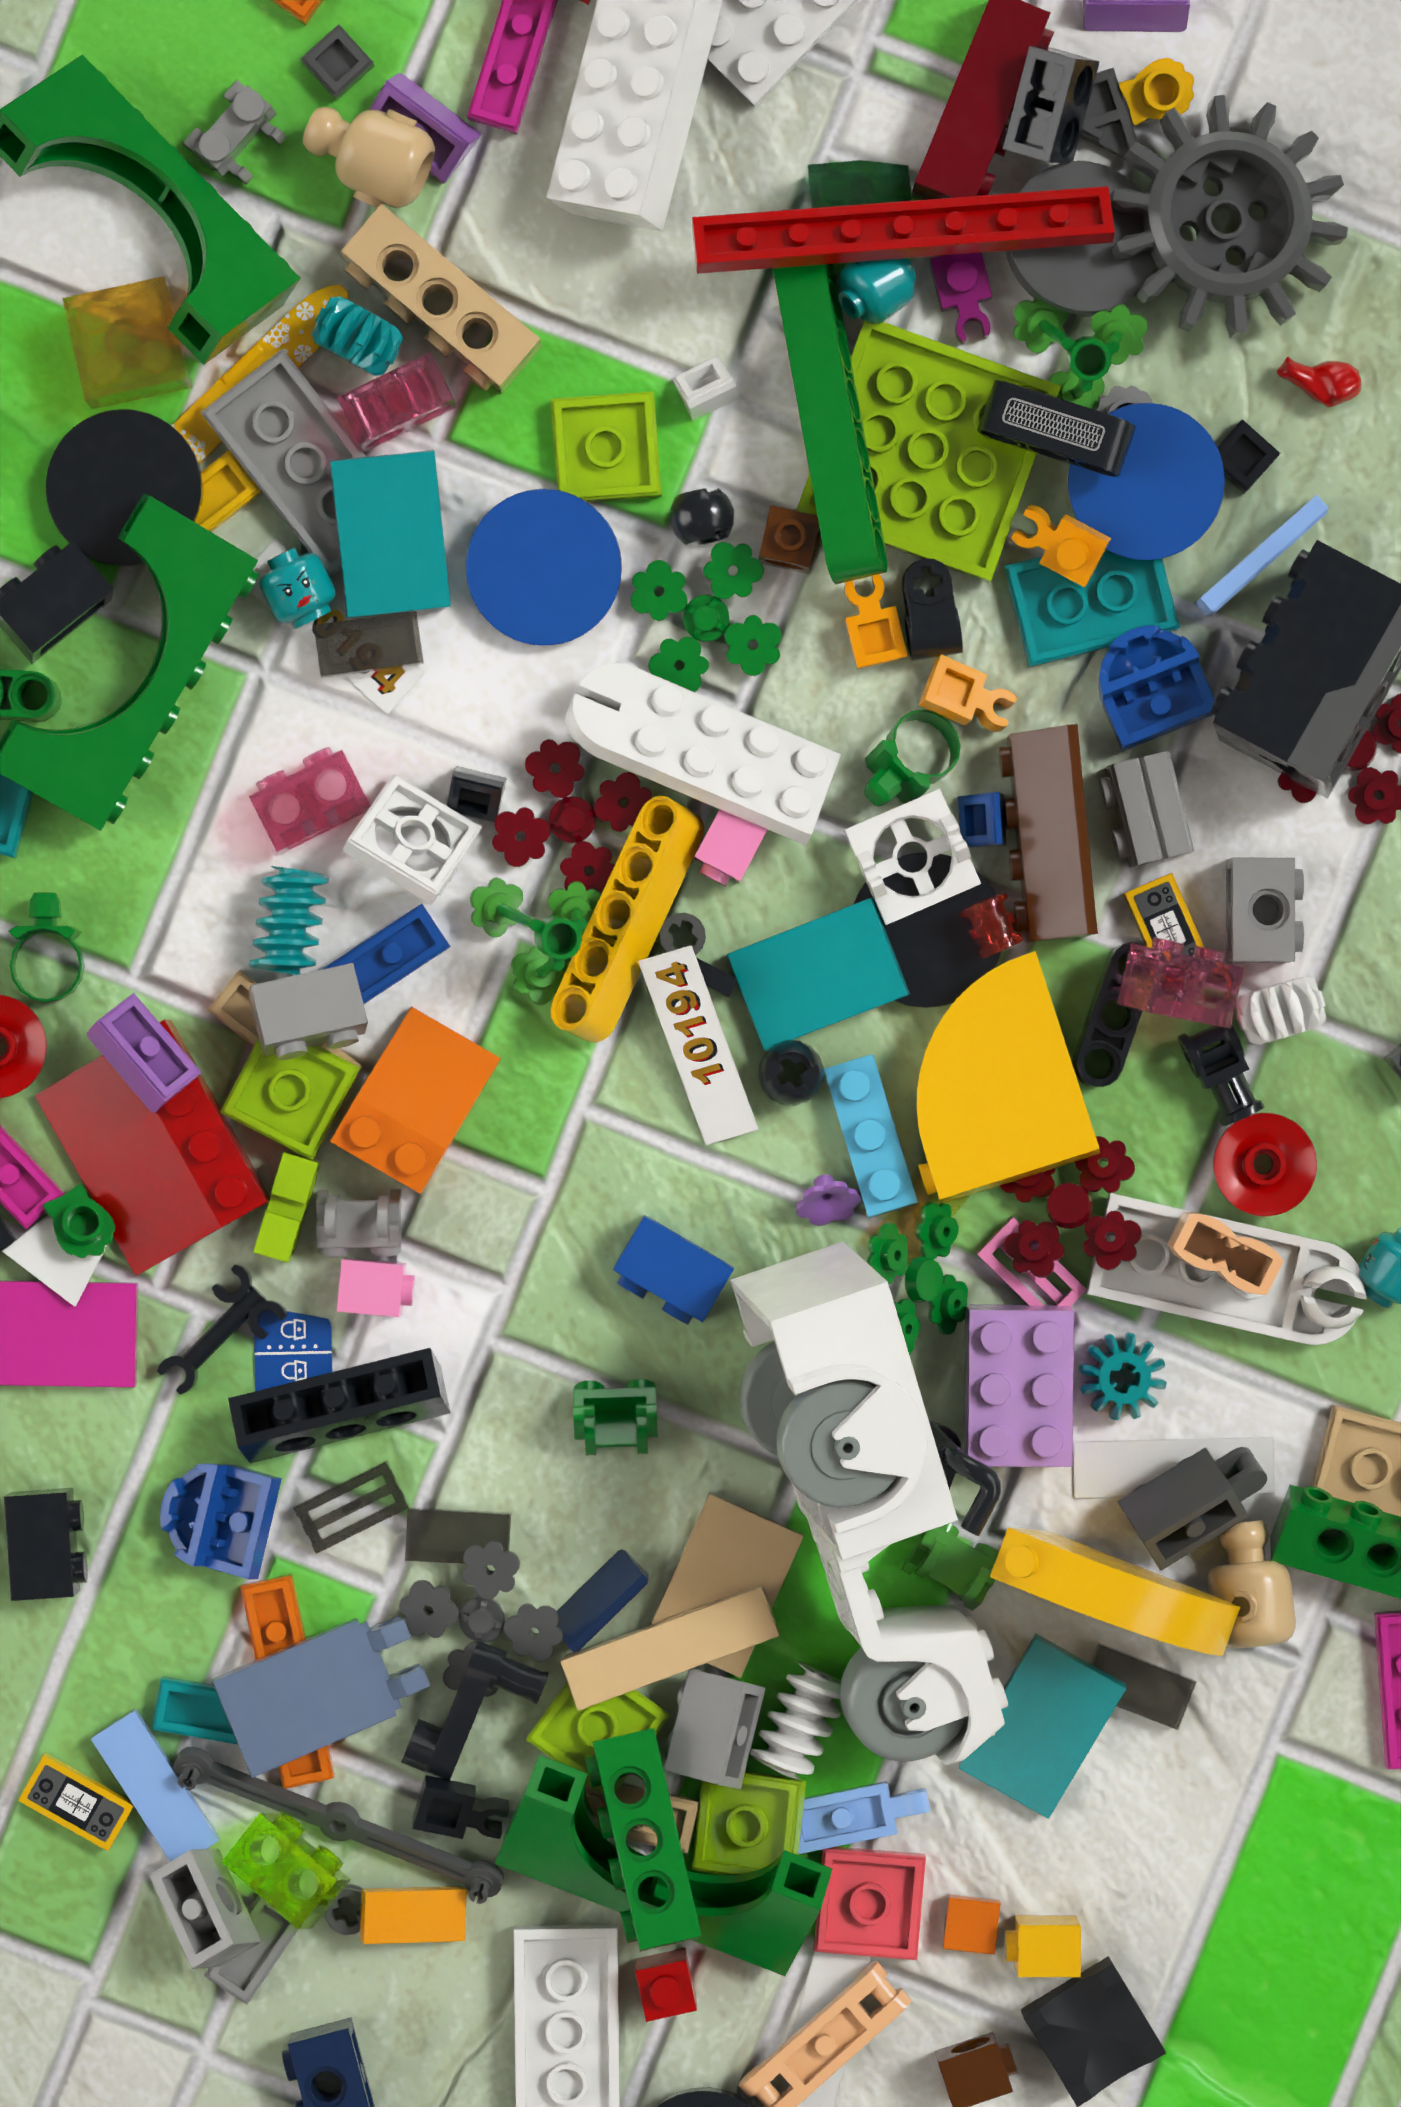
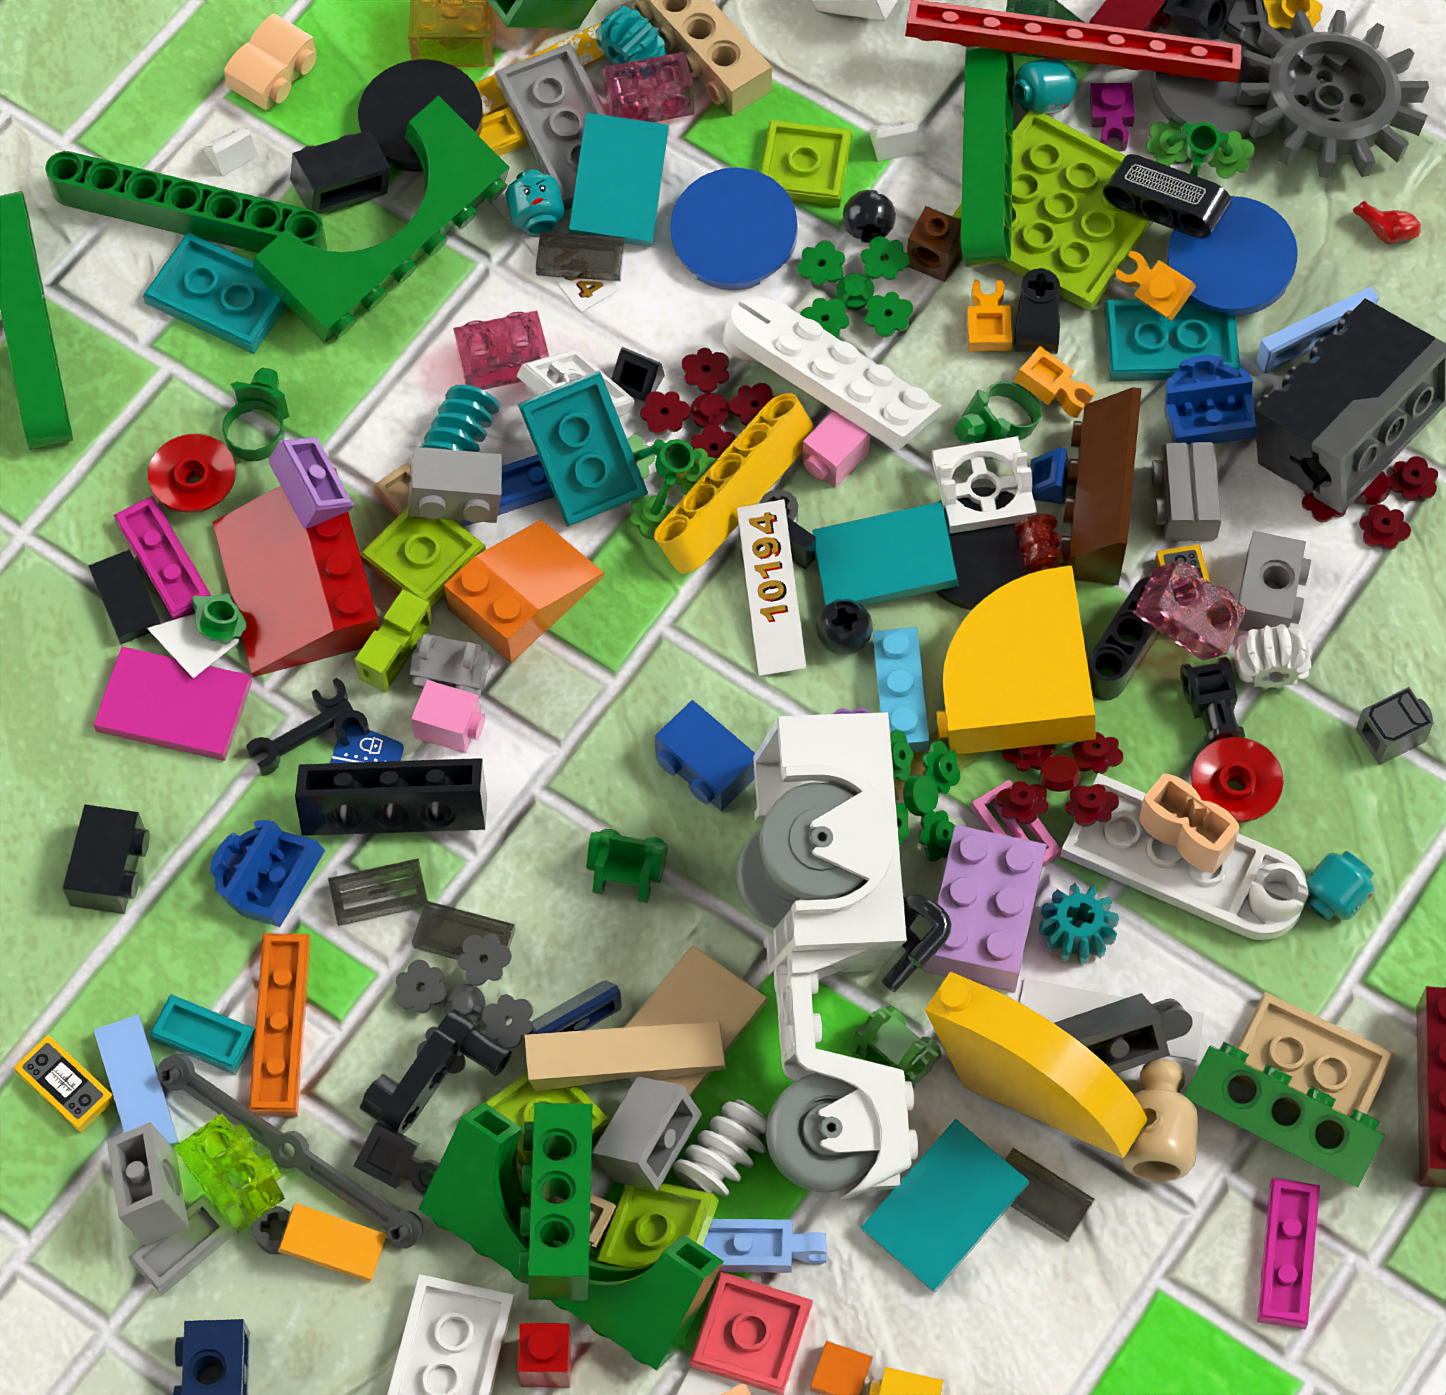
camera: 10 degrees right, 25 degrees down
sand blue tile [211,1616,431,1778] -> none
black tile [1217,419,1281,494] -> none
none -> teal tile [517,370,649,527]

